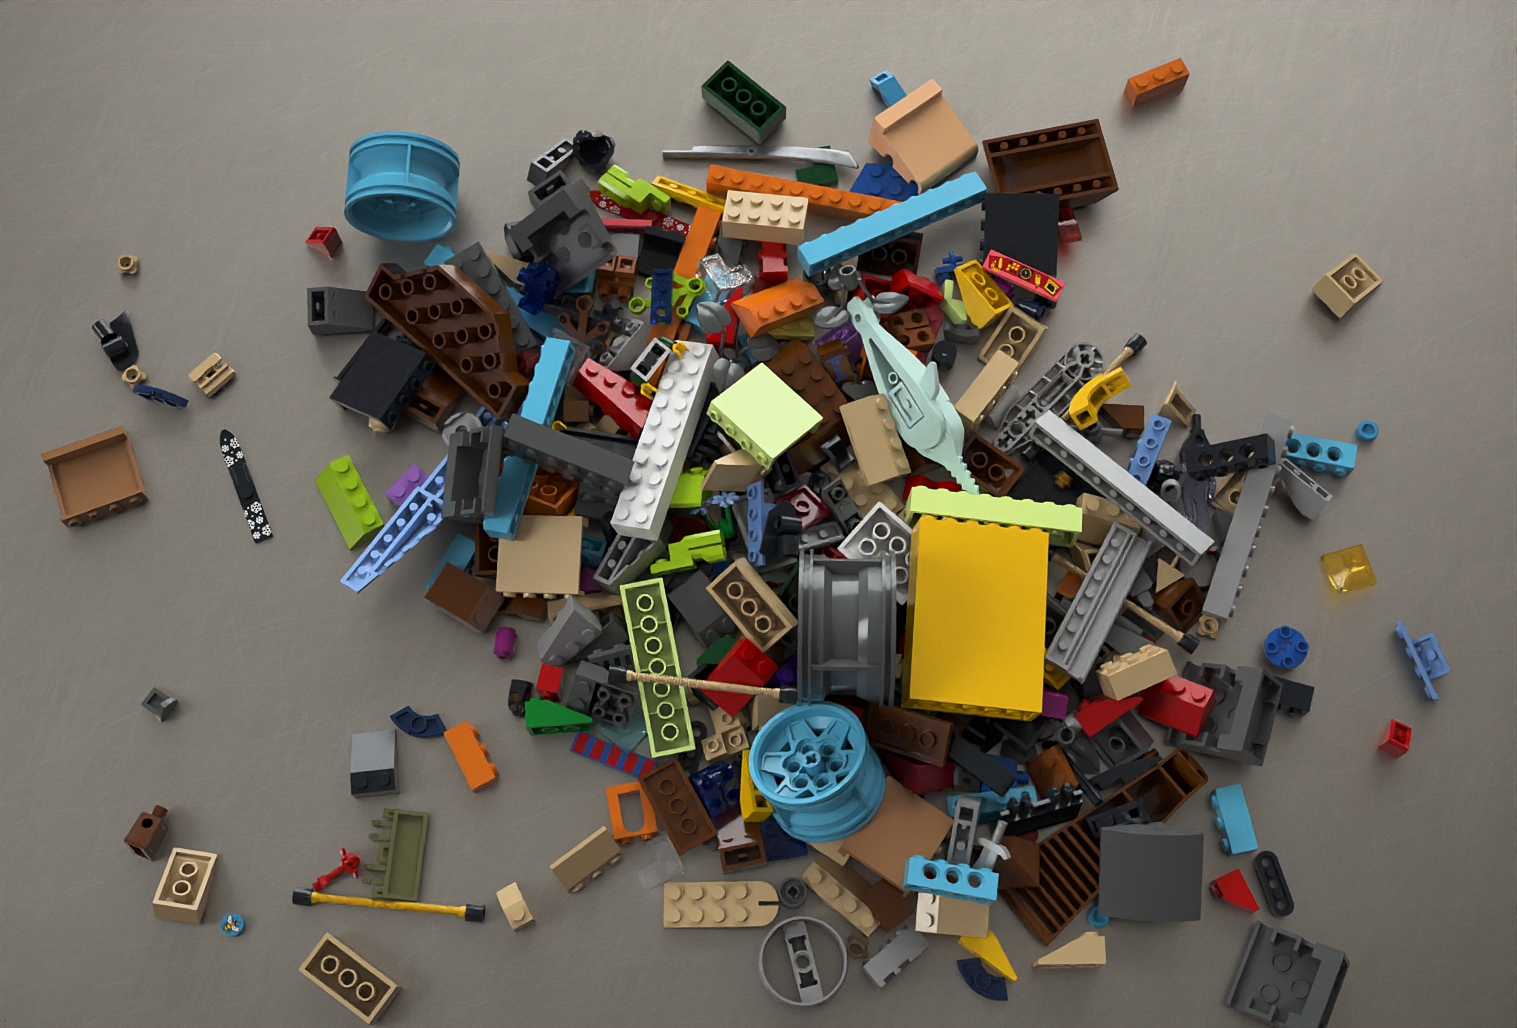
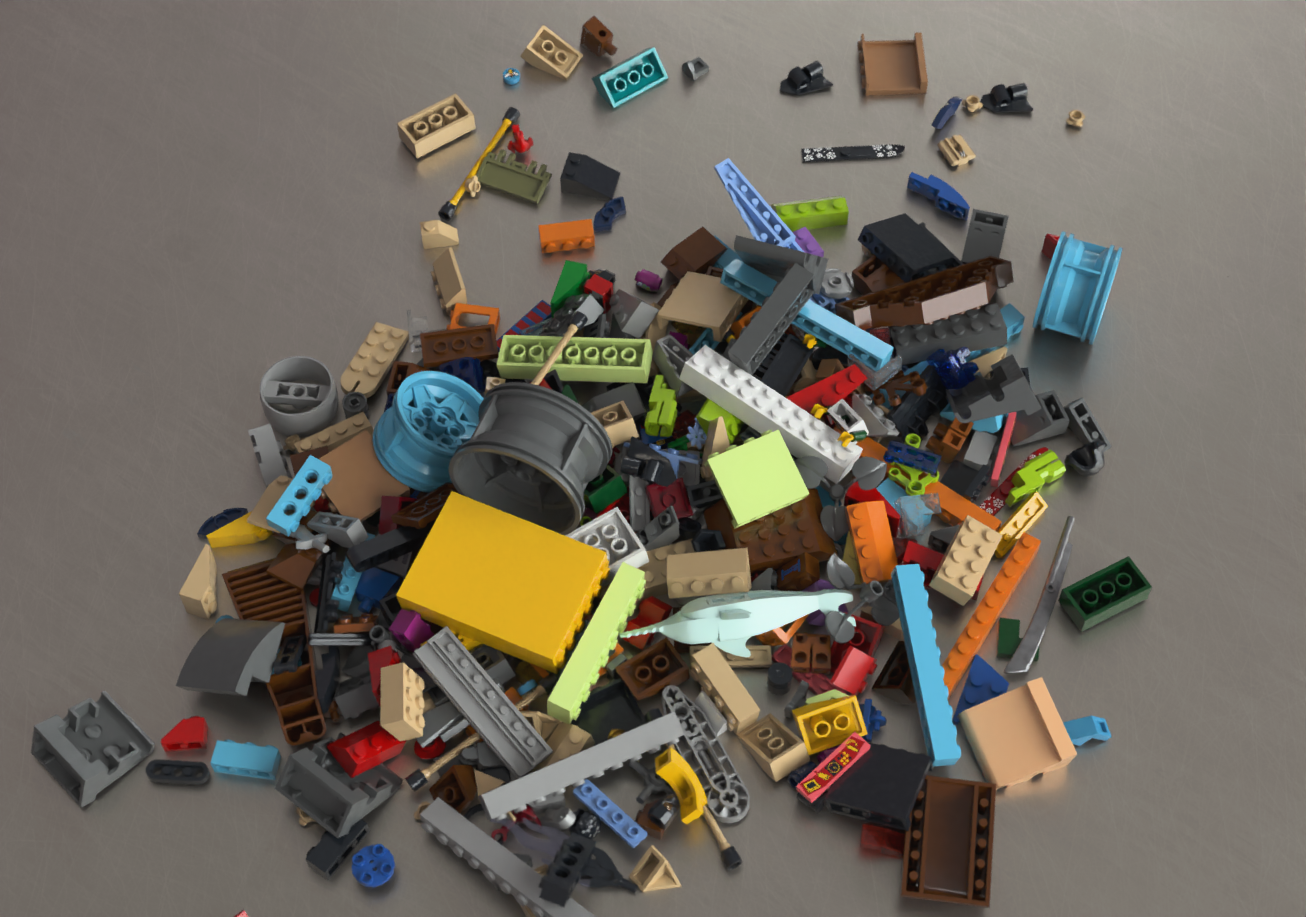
camera: 110 degrees right, 15 degrees down
none -> tan plate [465,176,481,197]
none -> dark azure tile [517,679,538,697]
none -> teal slope [592,47,668,108]
none -> black rock [647,794,680,830]
none -> black panel [780,61,833,96]
none -> blue slope [907,172,970,221]

